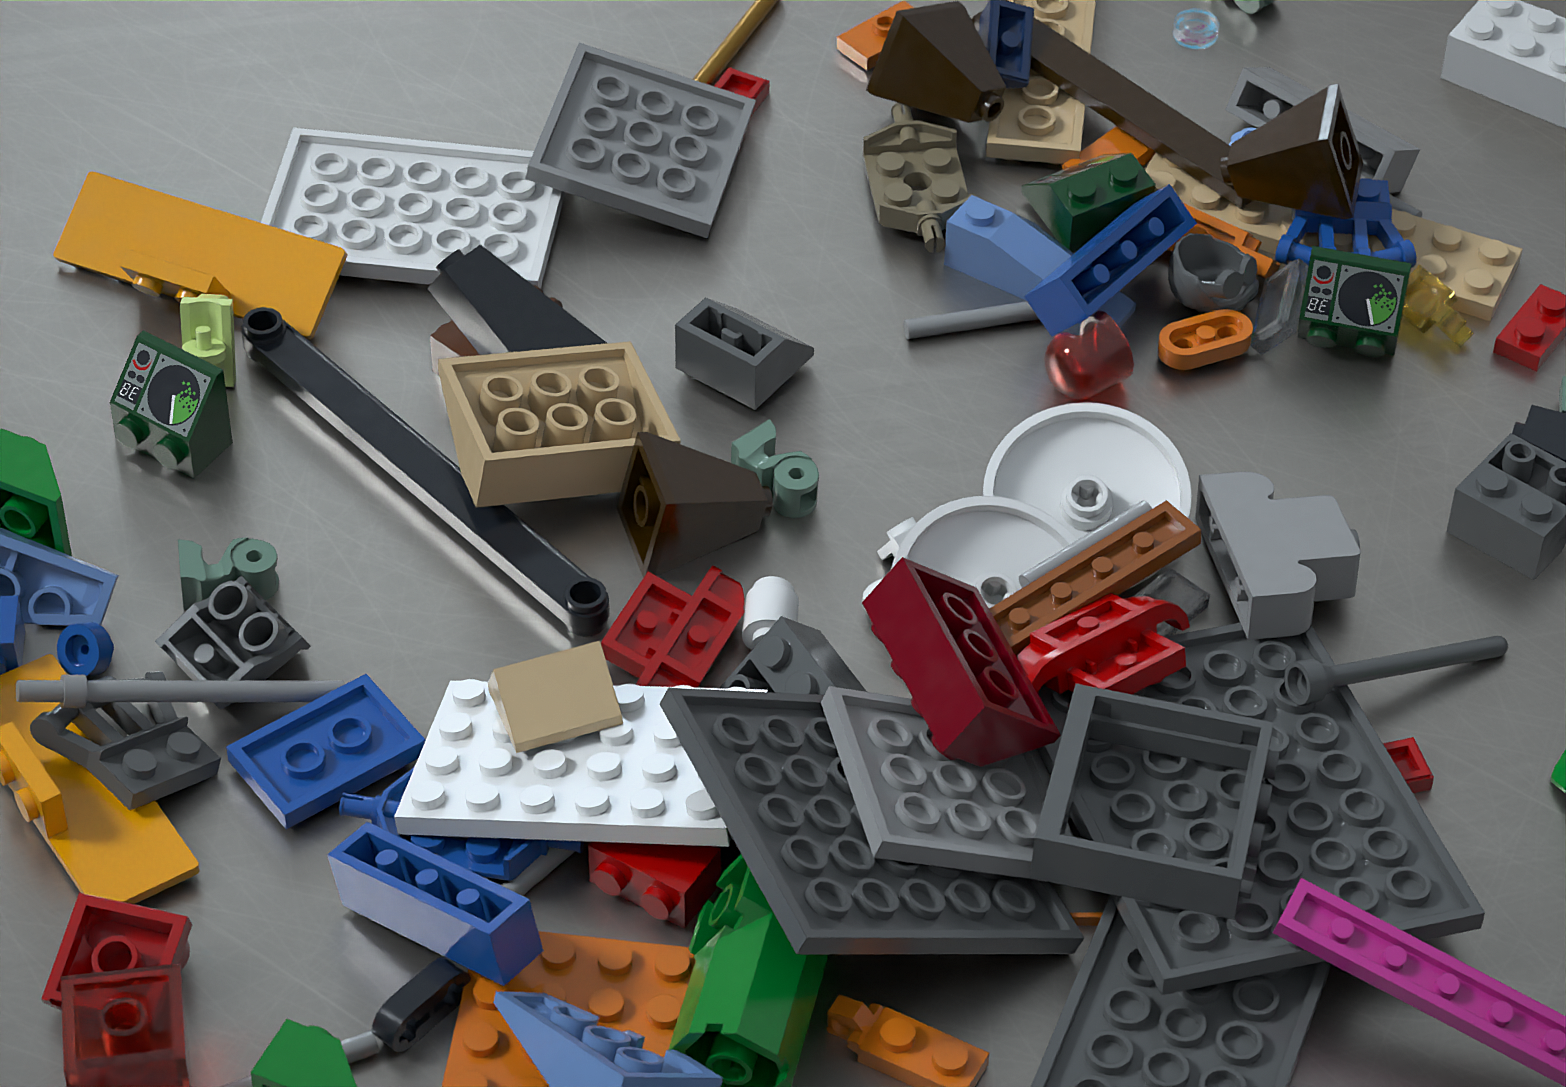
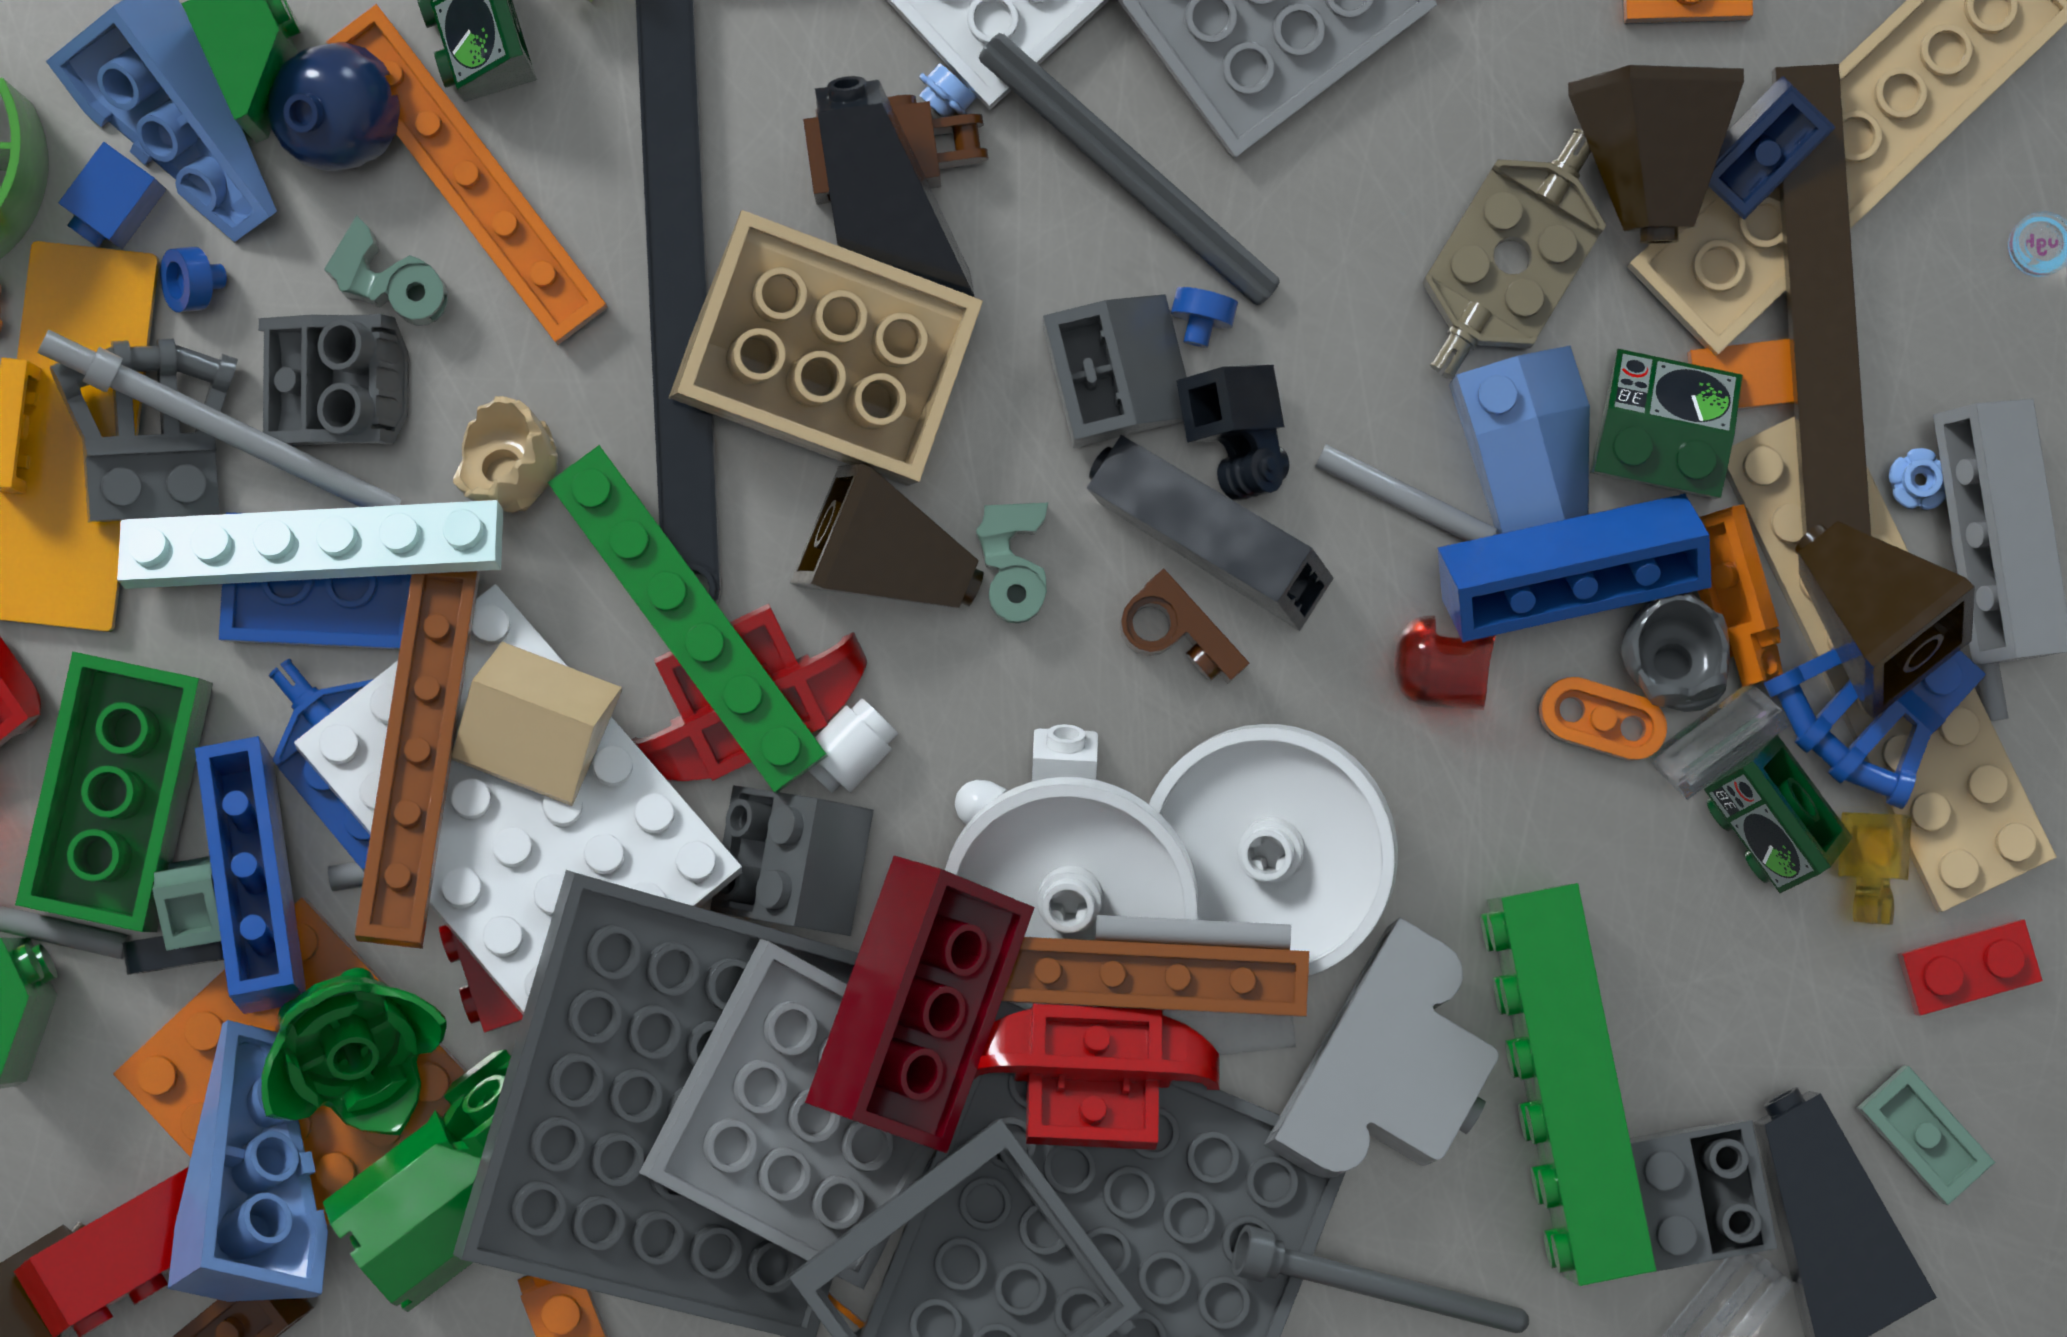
camera: 35 degrees right, 40 degrees up
none -> green brick [15,651,213,933]
none -> light aqua plate [117,500,503,589]
none -> sand green leg [152,856,221,951]
none -> green brick [261,968,447,1136]
none -> dark blue cylinder [267,42,401,171]
none -> orange plate [326,4,608,345]
none -> dark orange plate [355,571,480,949]
none -> tan hair [453,396,558,513]
none -> green plate [547,445,828,794]
none -> dark grey axle [979,33,1280,305]
none -> black slope [1087,435,1334,631]
none -> reddish brown plate [1120,568,1250,684]
none -> blue tile [1171,287,1238,348]
none -> black brick [1176,365,1290,501]
none -> green brick [1480,883,1656,1286]

